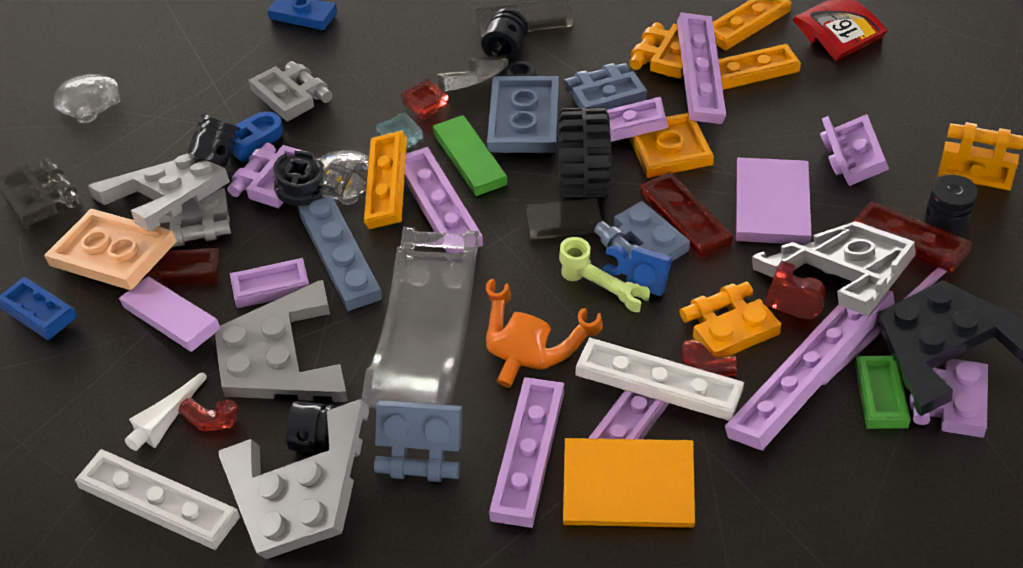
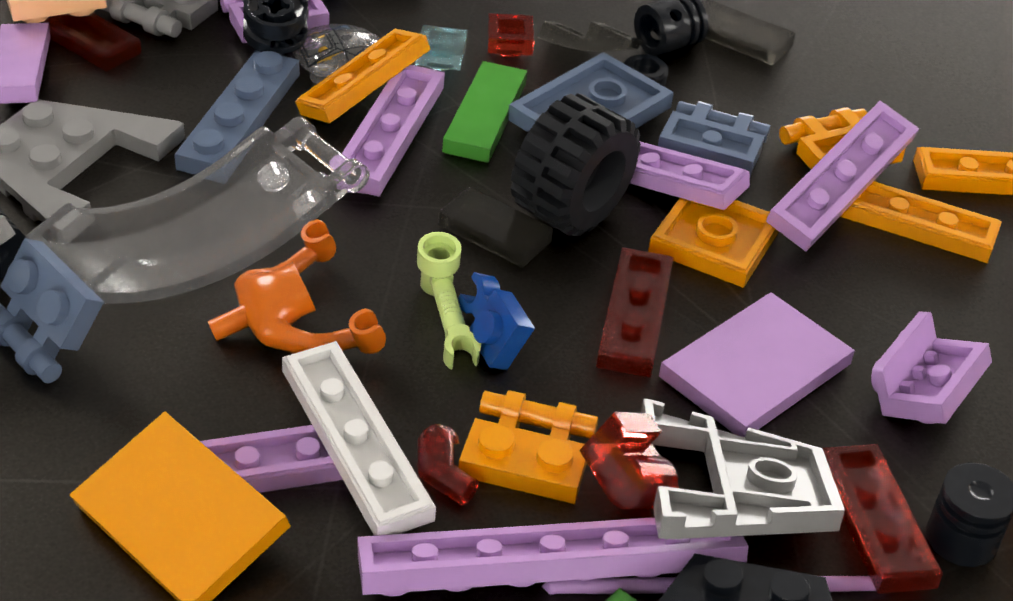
camera: 35 degrees right, 5 degrees down
lavender tile [230,258,309,309] -> none
lavender plate [489,377,564,528] -> none
sand blue plate [594,201,690,261] -> none

